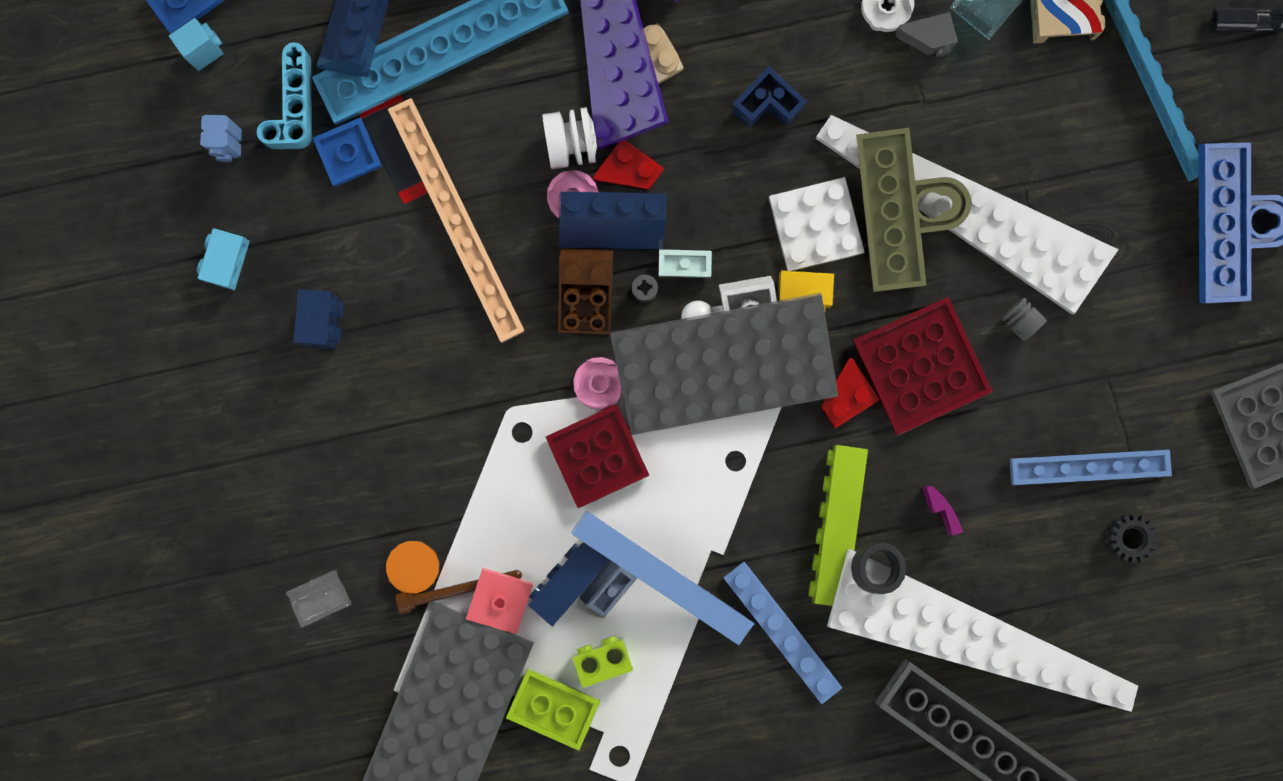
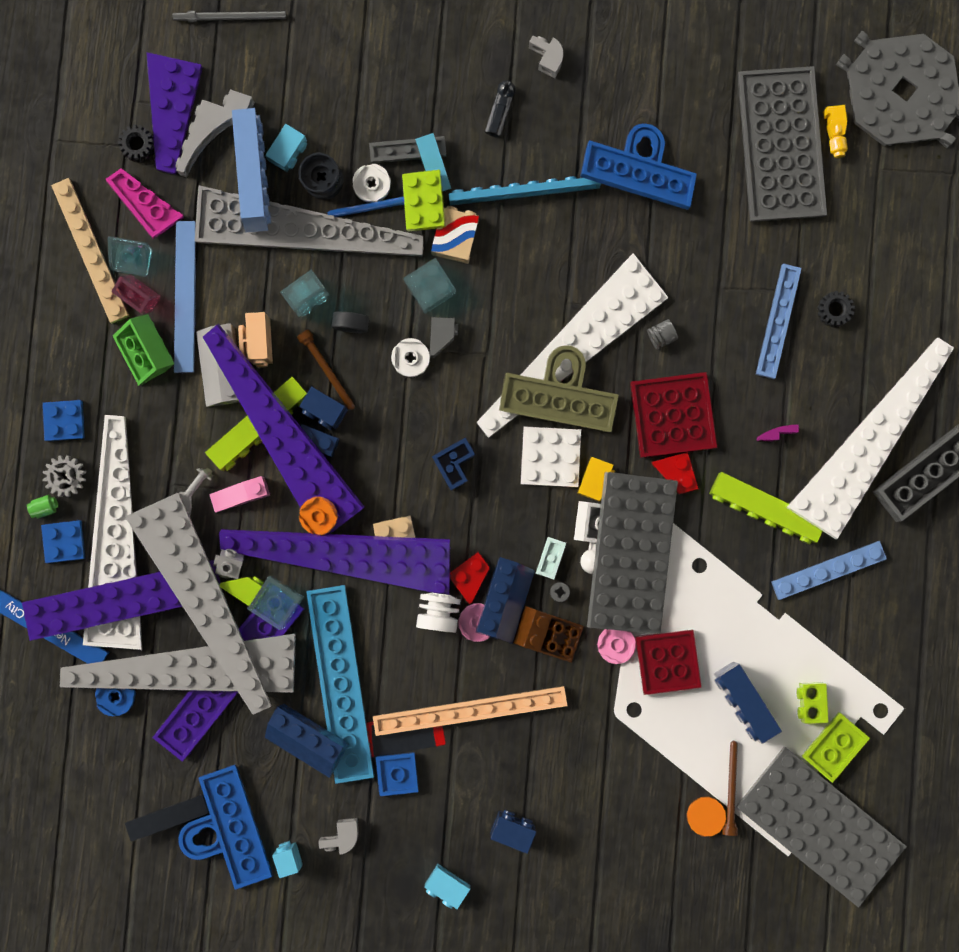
camera: 70 degrees left, 0 degrees up
medium blue brick [200,115,242,162] -> none
medium azure beam [257,42,312,149] -> none
clear plate [286,570,352,627] -> none
coral plate [466,567,533,634] -> none
medium blue tile [571,510,754,645] -> none
sand blue slope [580,560,637,619] -> none
black tyre [851,542,906,595] -> none
none -> light grey brick [319,818,359,854]

